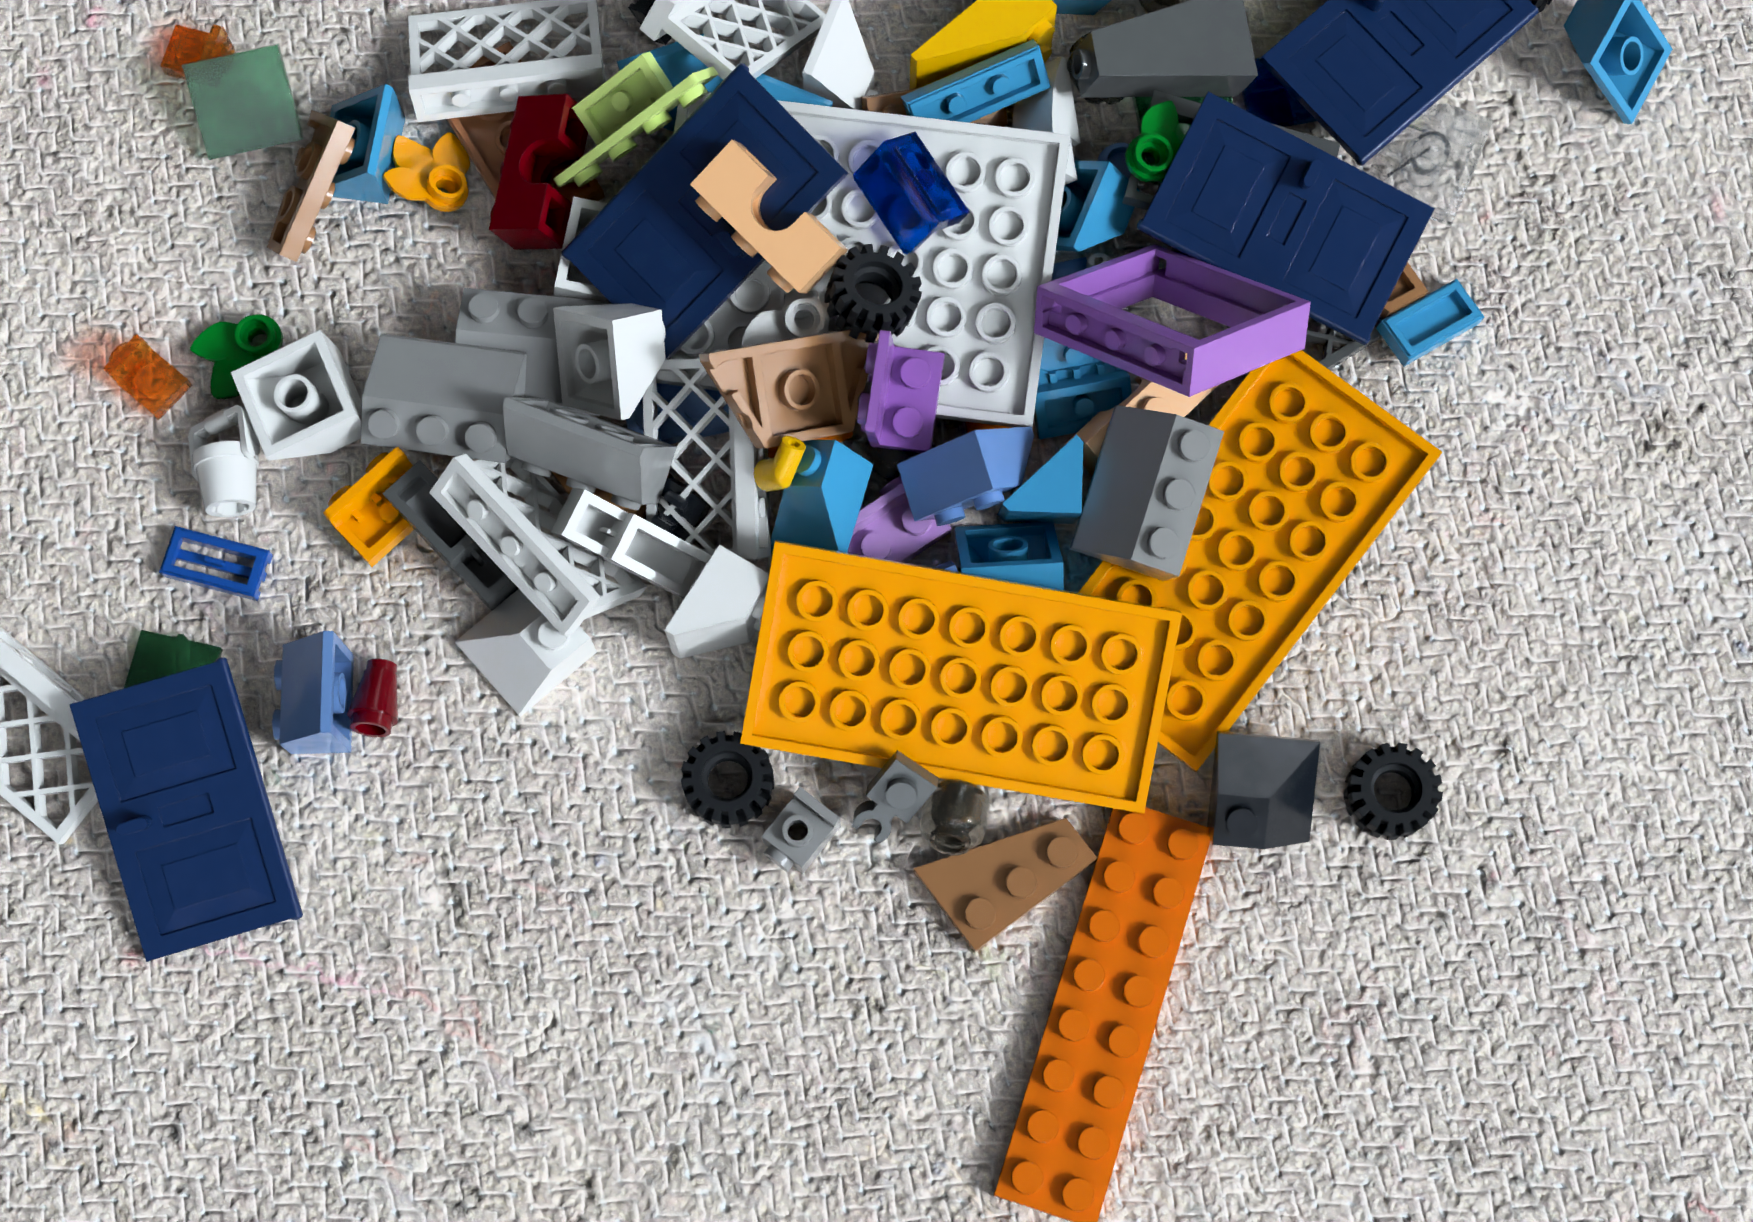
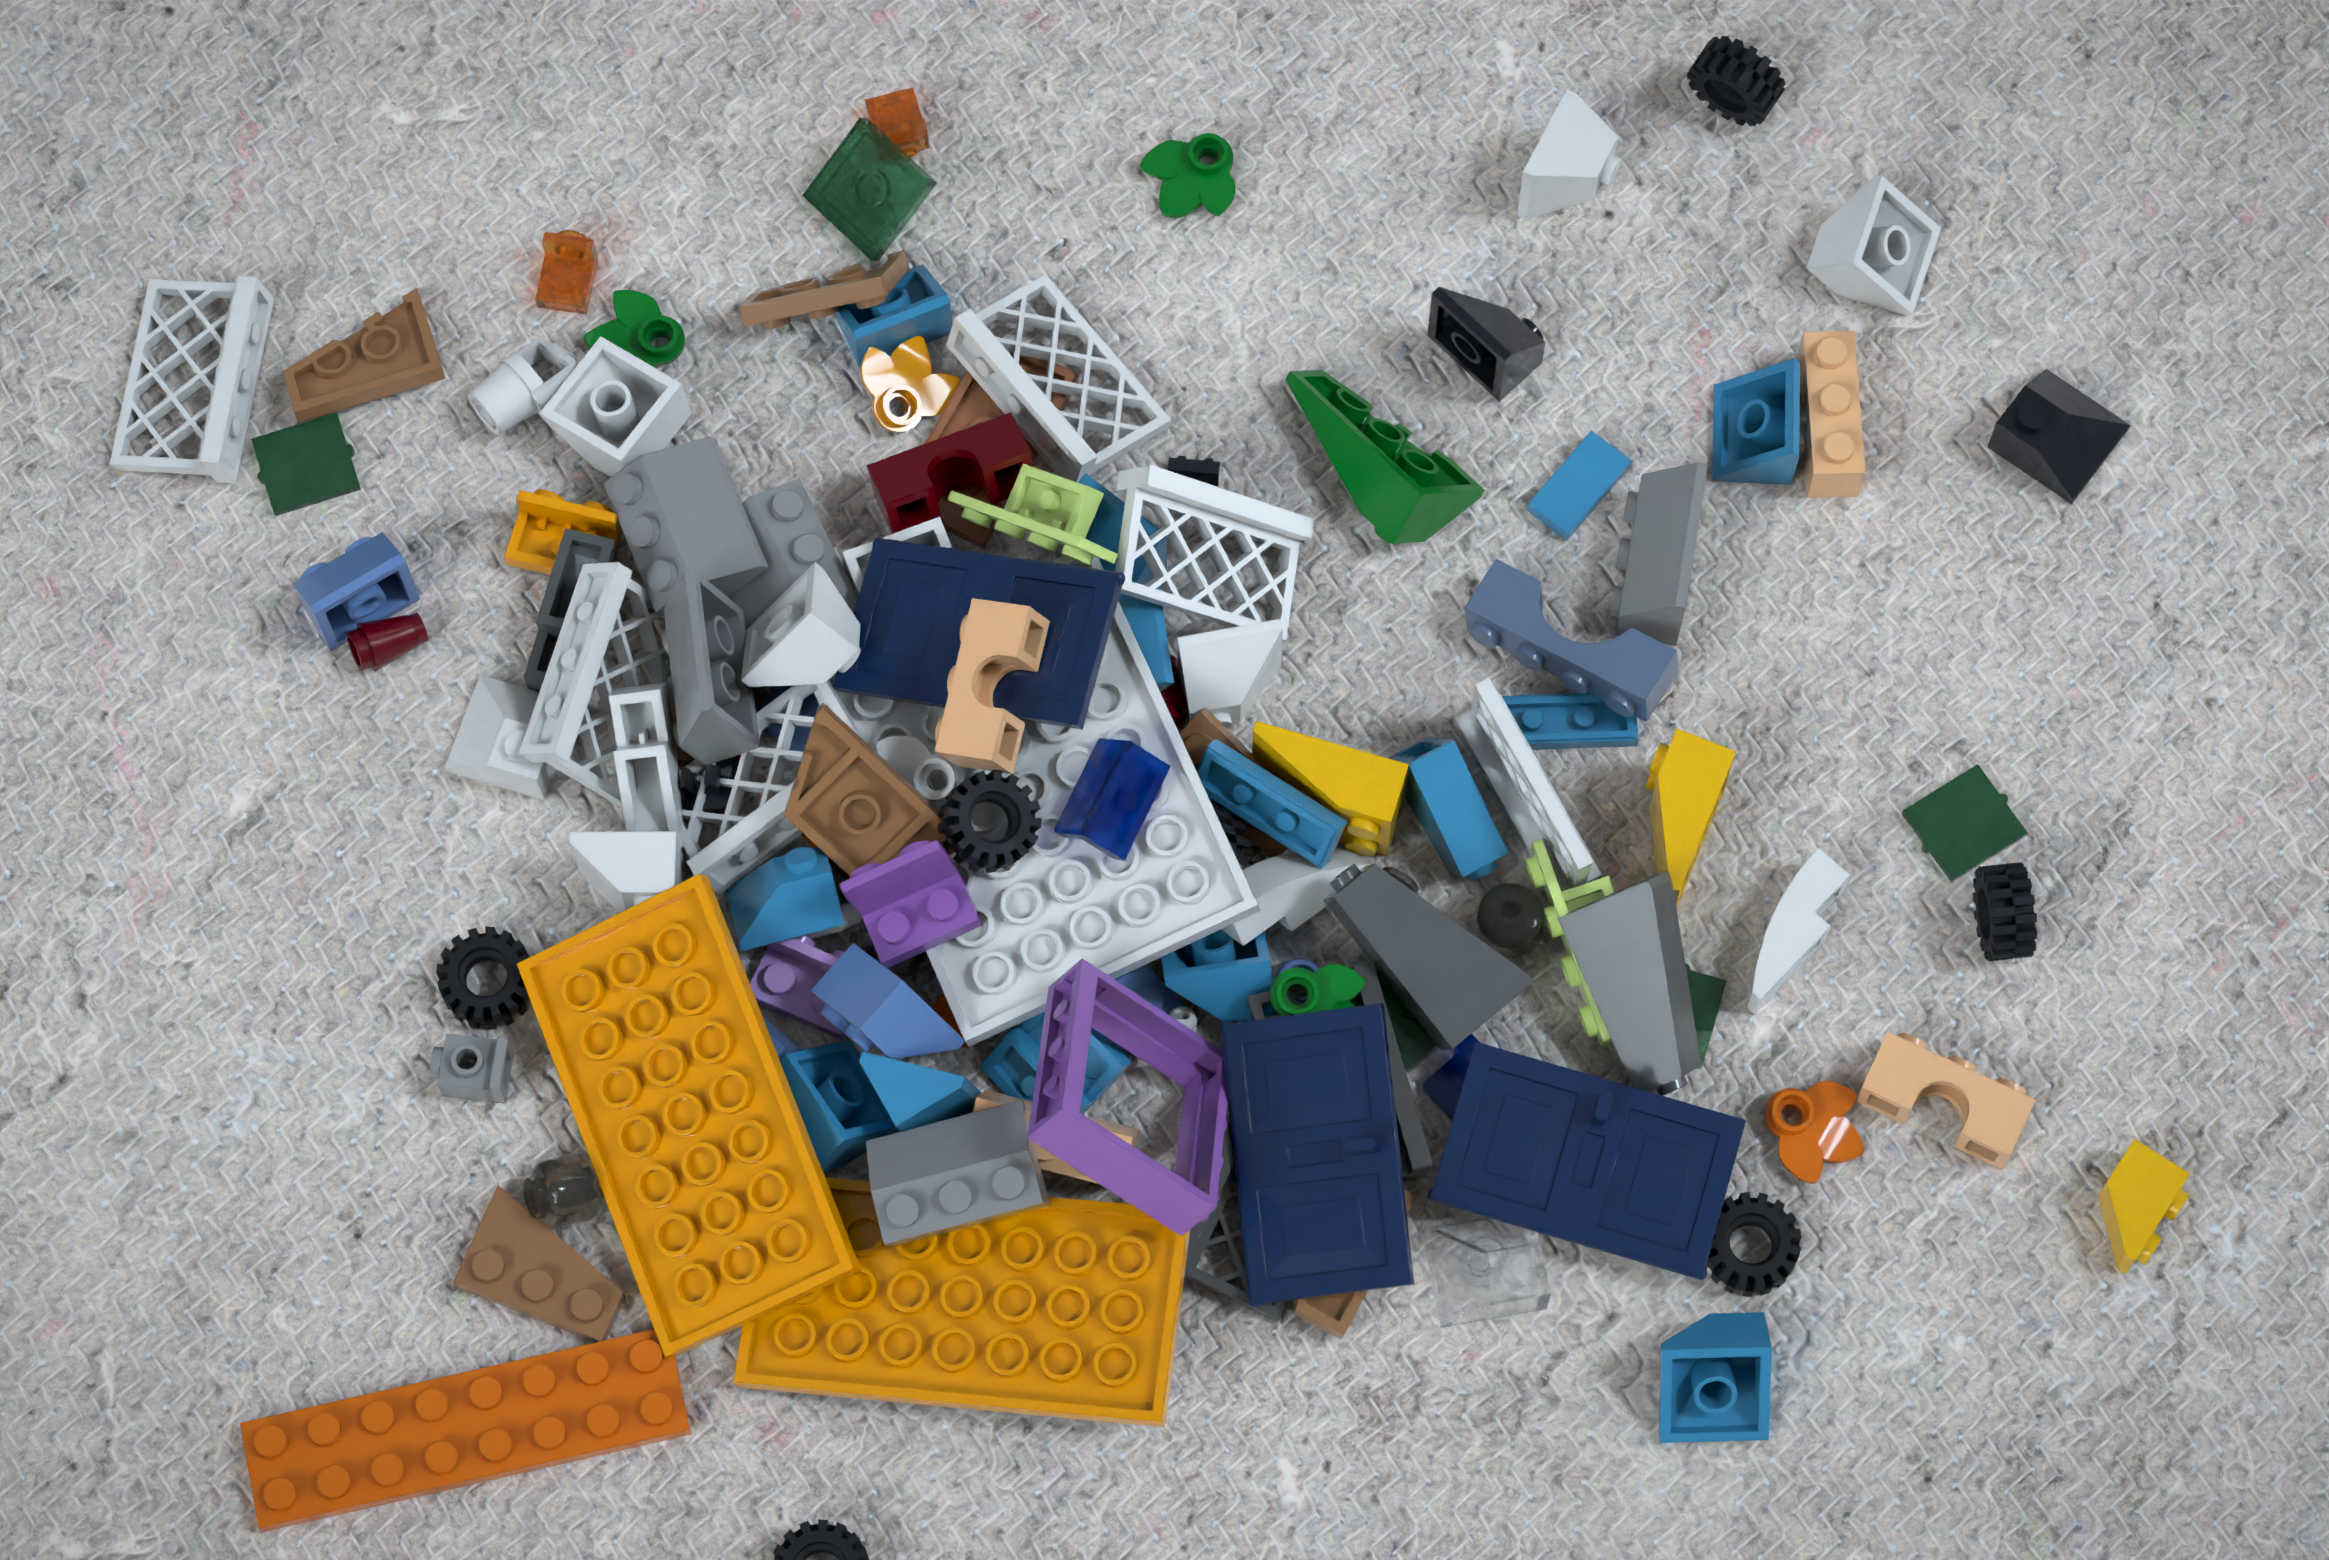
camera: 60 degrees right, 5 degrees down
dark blue door [69,657,303,962] -> none
blue tile [159,526,273,601] -> none
yellow arm [753,436,806,492] -> none
dark grey plate [852,750,938,843] -> none
black slope [1207,731,1320,849] -> none
dark azure tile [1376,279,1484,367] -> none
none -> medium nougat wing [283,288,446,423]

